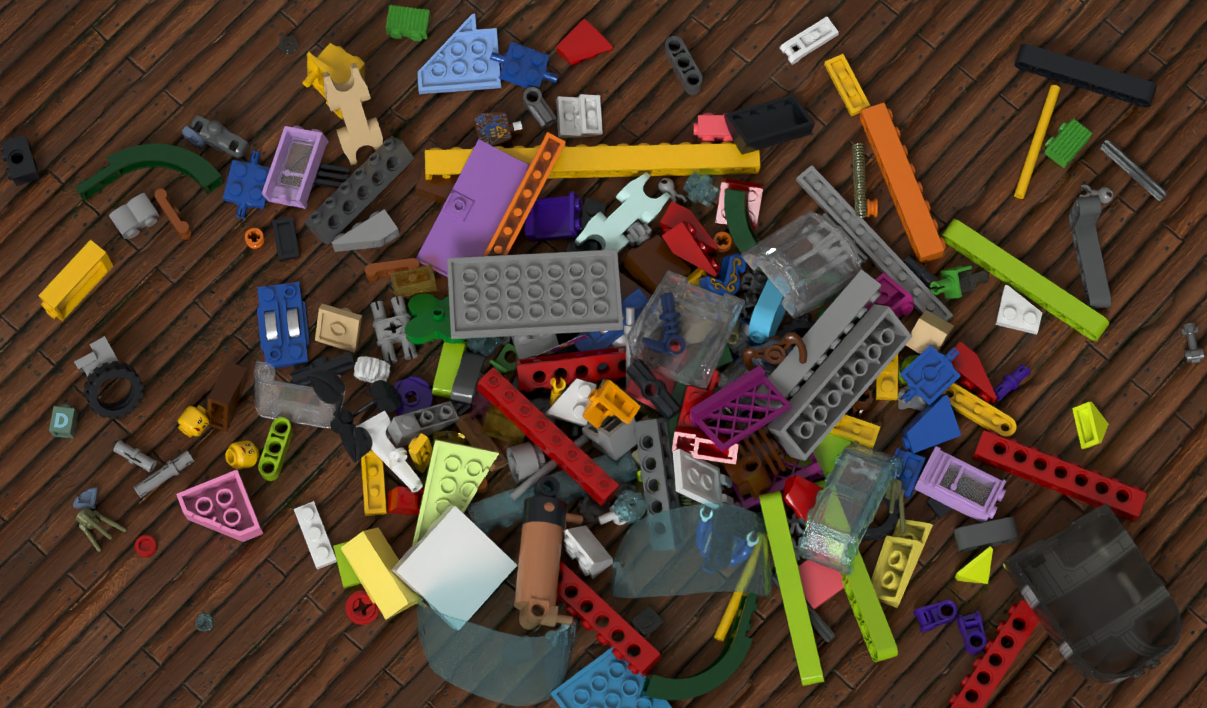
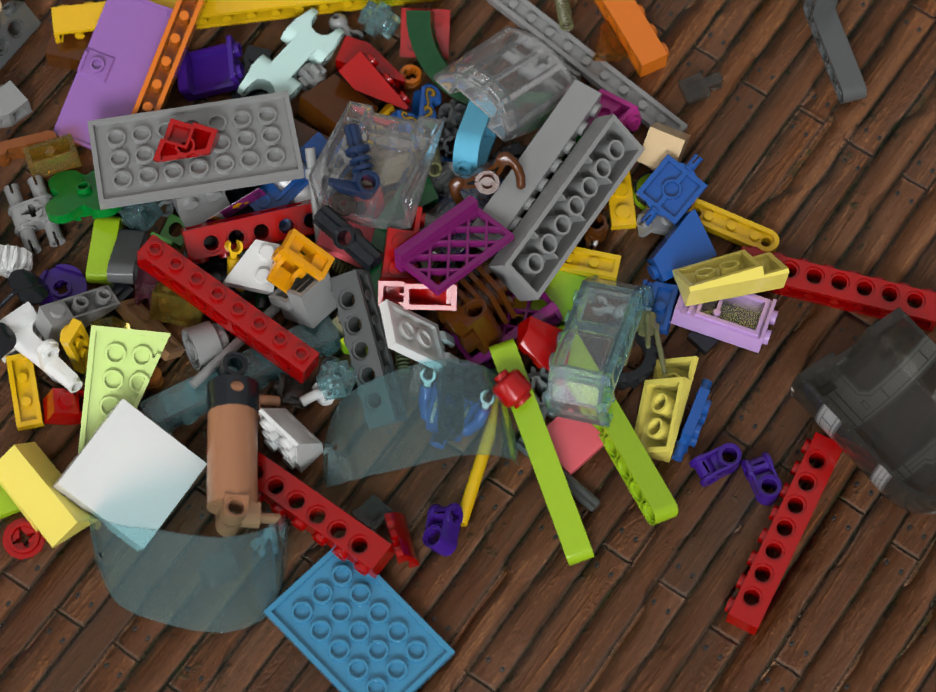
camera: 10 degrees left, 5 degrees down
dark green arch [640,591,758,700] -> none
orange bush [866,199,878,217] -> none
black pin [903,254,940,289] -> none
bright green bracket [930,265,972,299] -> none
lime beam [941,219,1109,341] -> none
red slope [951,342,997,405] -> none
dark grey beam [954,517,1020,553] -> none
neon yellow slope [955,546,993,584] -> none
dark purple pin [993,363,1031,401] -> none
white wing [995,285,1042,335] -> none
neon yellow slope [1072,402,1109,449] -> none
none -> red slope [153,118,220,163]
none -> red slope [384,512,420,568]
none -> dark purple piece [422,503,463,557]
none -> red head [492,369,532,409]
none -> clear orange tile [592,20,629,61]
none -> blue plate [671,379,713,462]
none -> light yellow slope [672,249,789,306]

